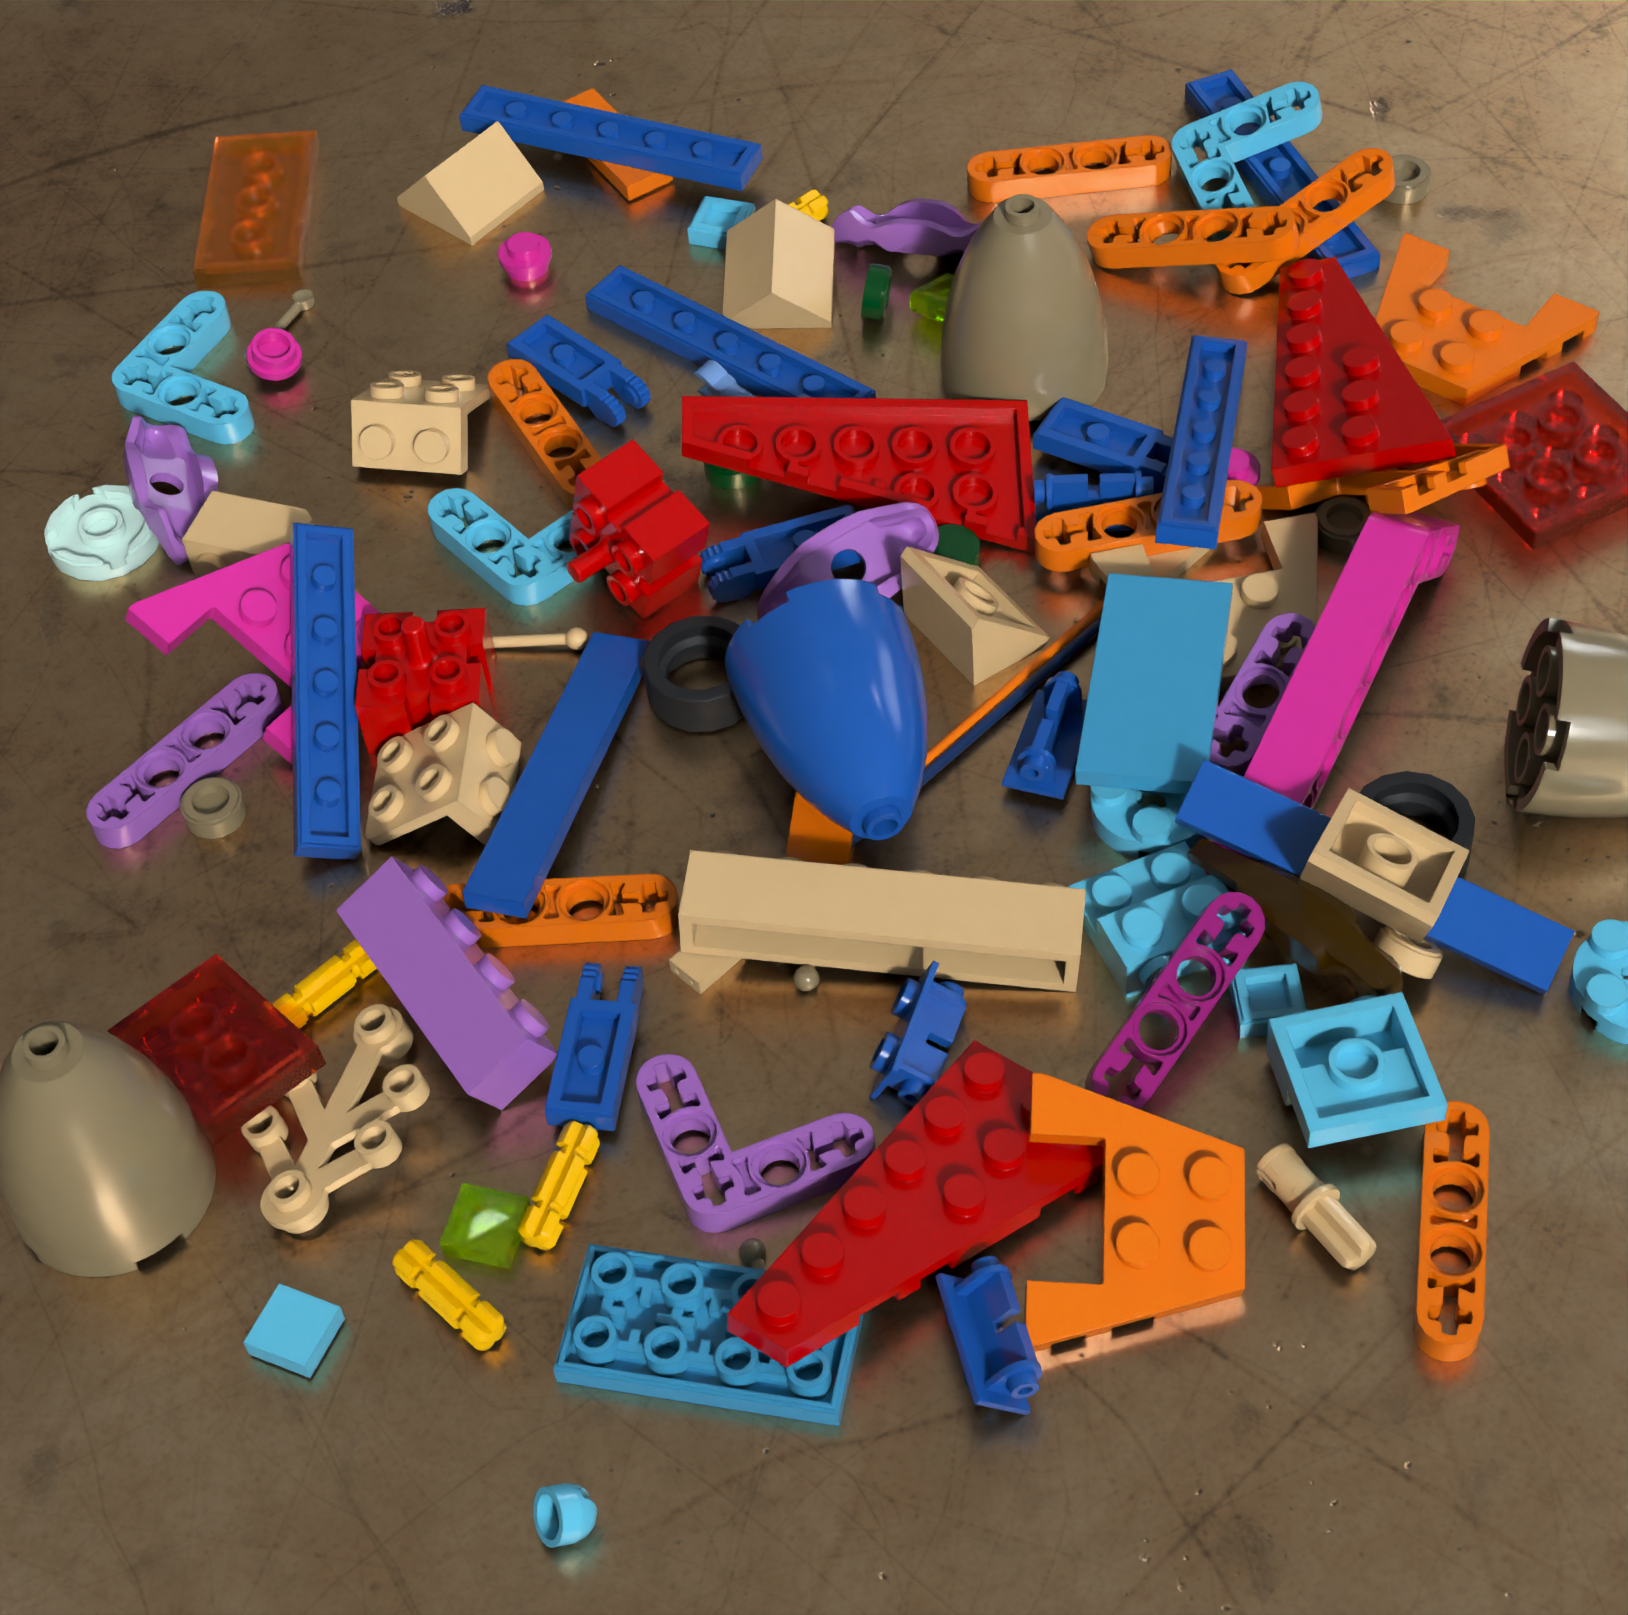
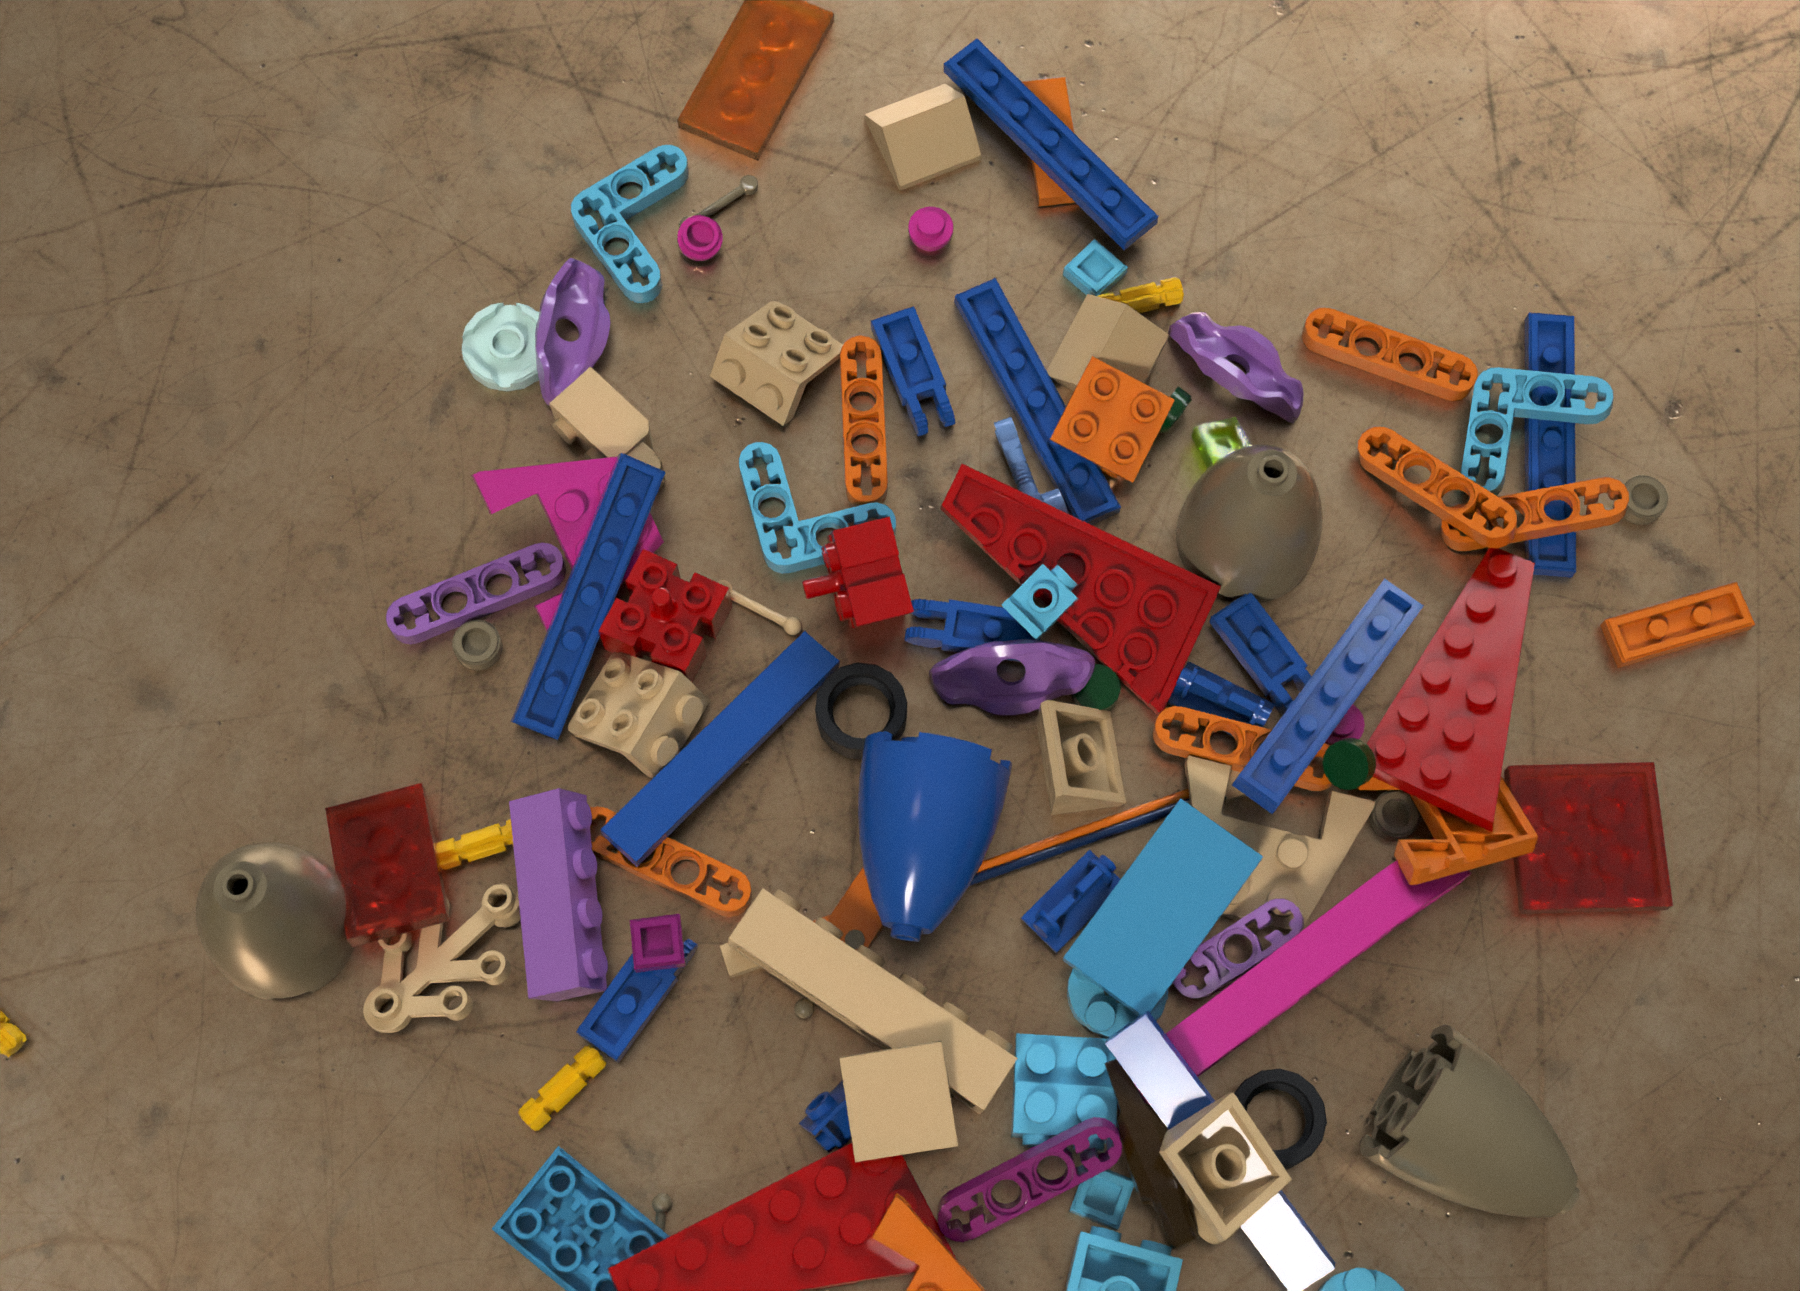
camera: 20 degrees right, 20 degrees up
medium azure tile [243,1283,345,1378] -> none
yellow axle [392,1239,507,1351] -> none
clear neon green tile [439,1183,531,1268] -> none
medium lavender beam [636,1054,876,1233] -> none
orange wing [1376,232,1600,406] -> none
none -> magenta tile [630,914,686,973]
none -> tan tile [839,1041,958,1162]
none -> medium azure brick [1001,564,1079,640]
none -> orange hinge [1049,356,1175,483]
none -> dark green tile [1323,738,1376,790]
none -> orange tile [1600,582,1755,668]

